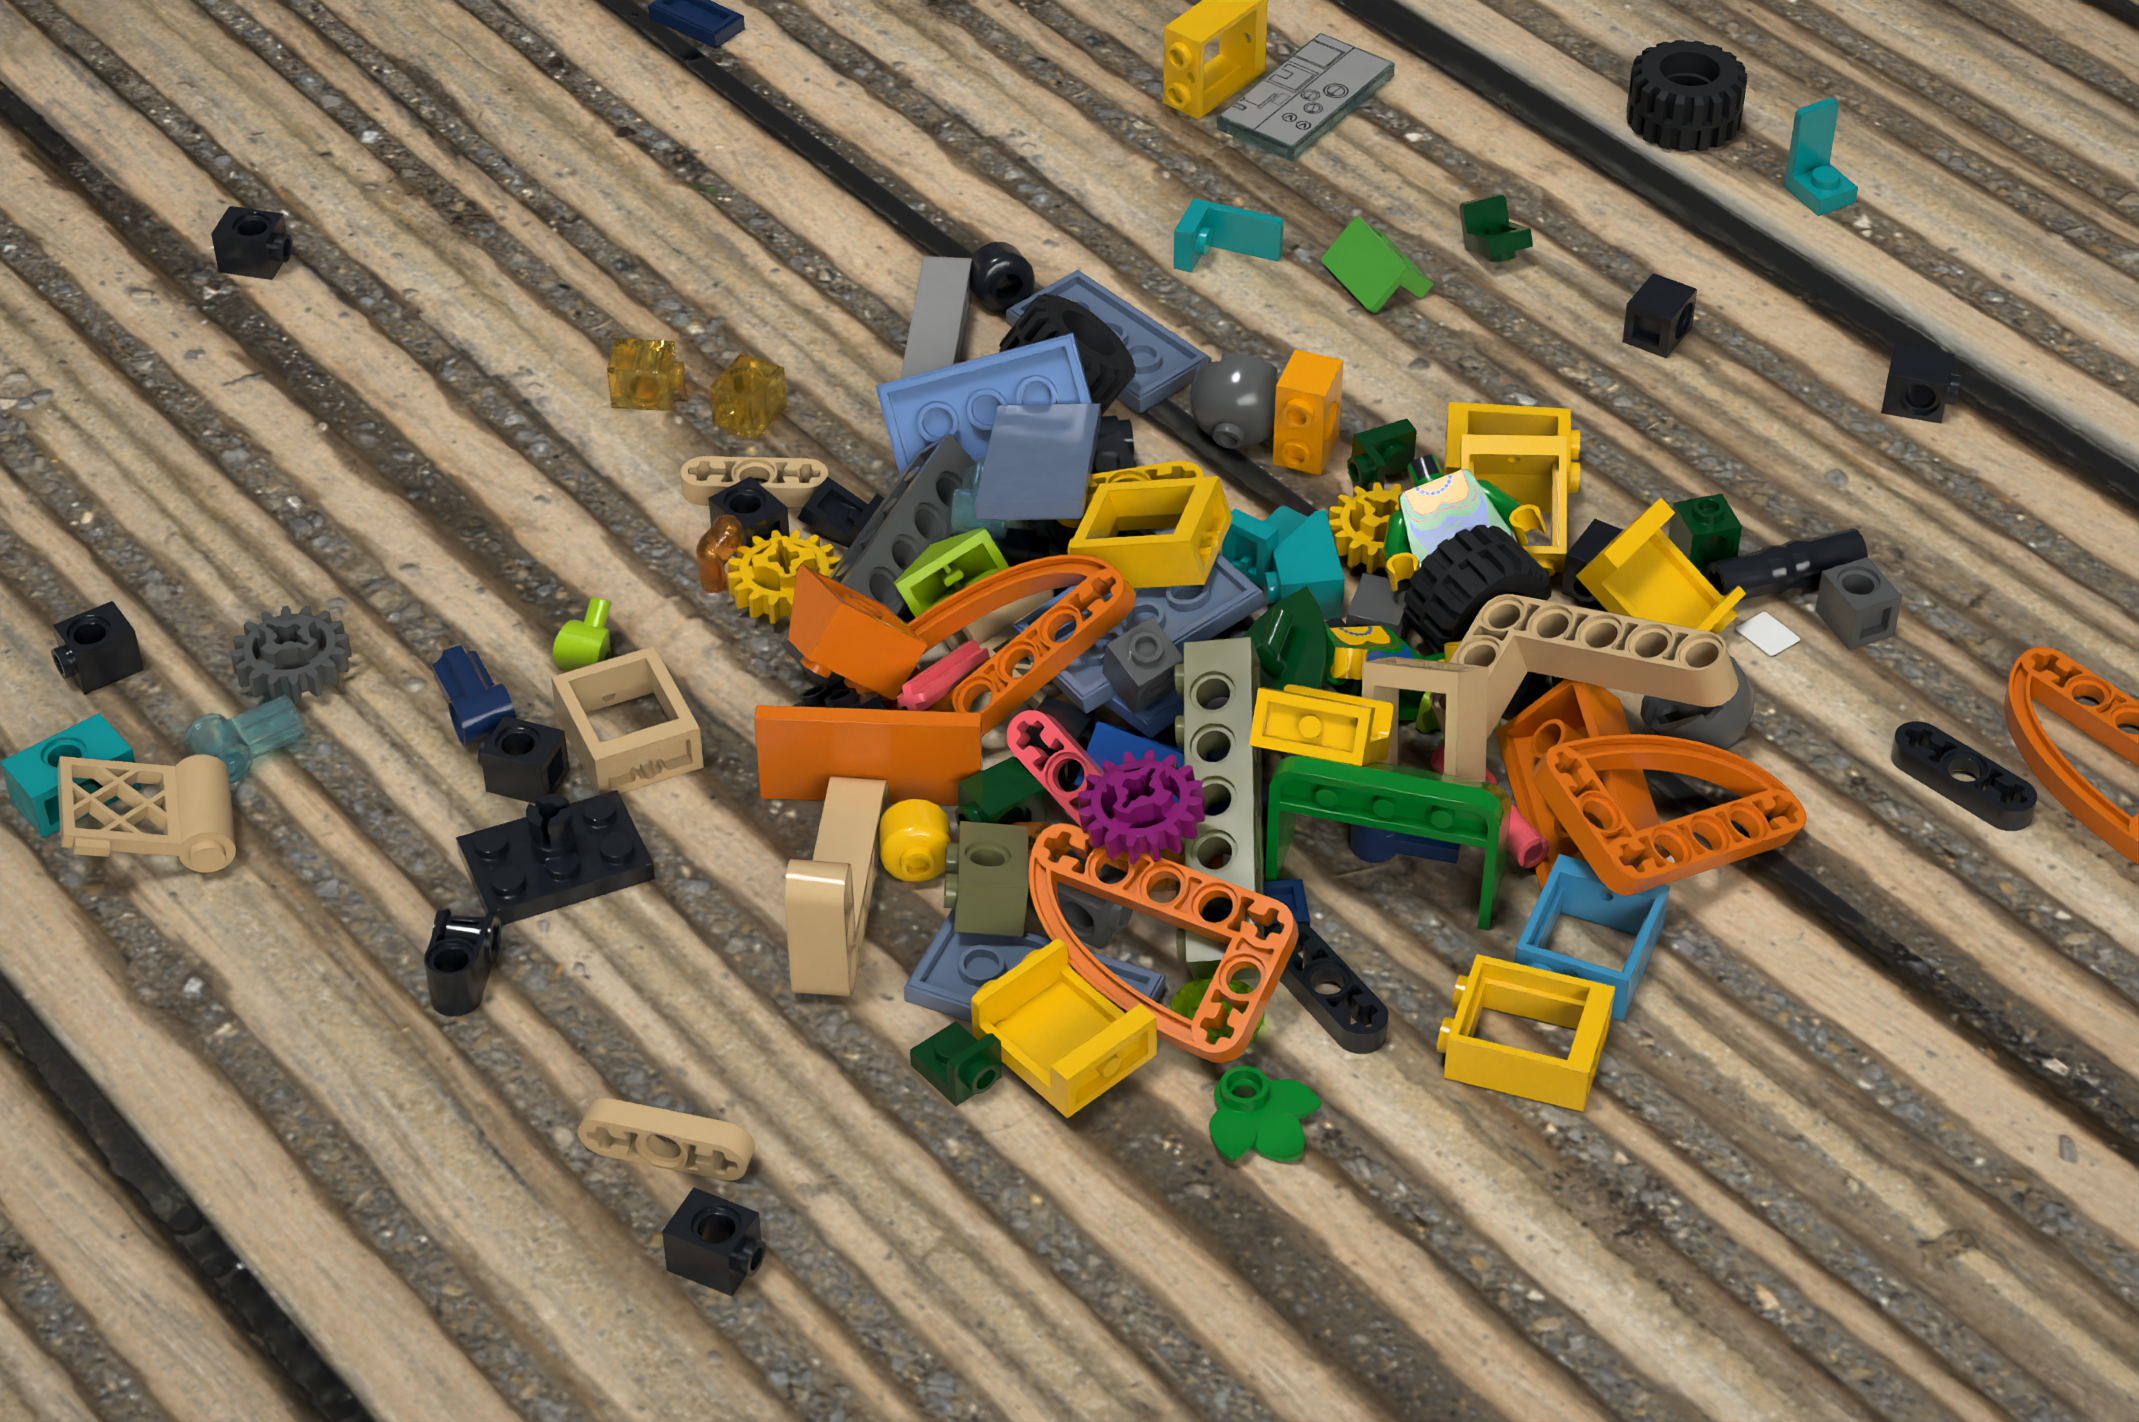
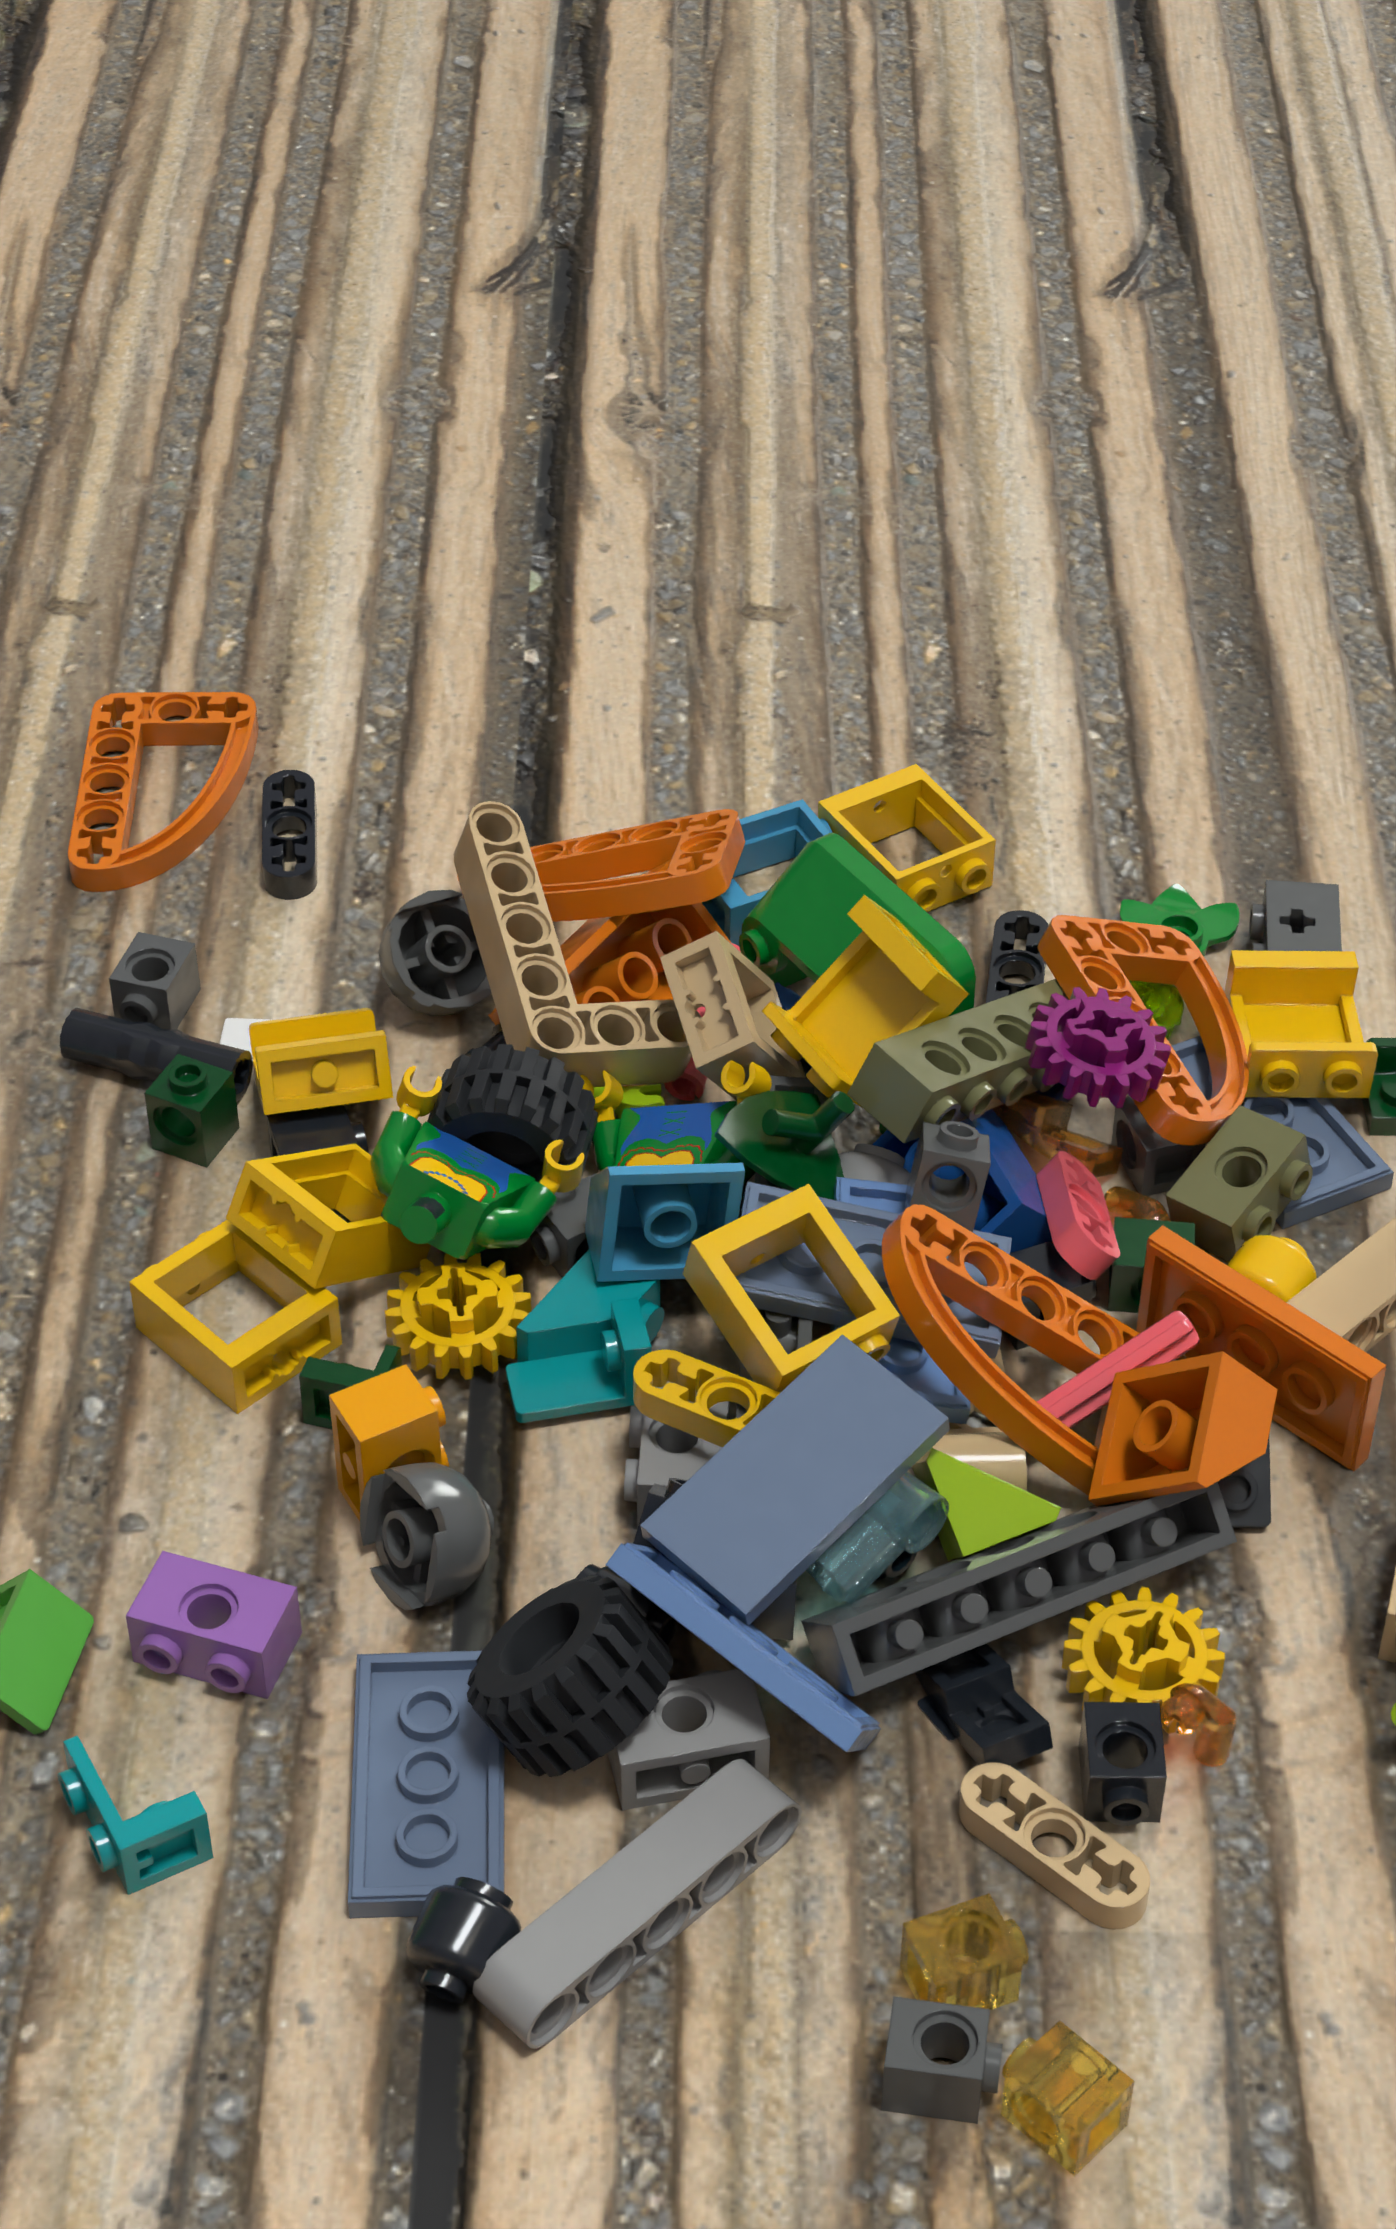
camera: 140 degrees left, 0 degrees up
none -> medium lavender brick [126,1551,302,1699]
none -> dark azure slope [585,1163,745,1282]
none -> dark grey brick [881,1996,1003,2124]
none -> dark grey brick [1249,880,1342,951]

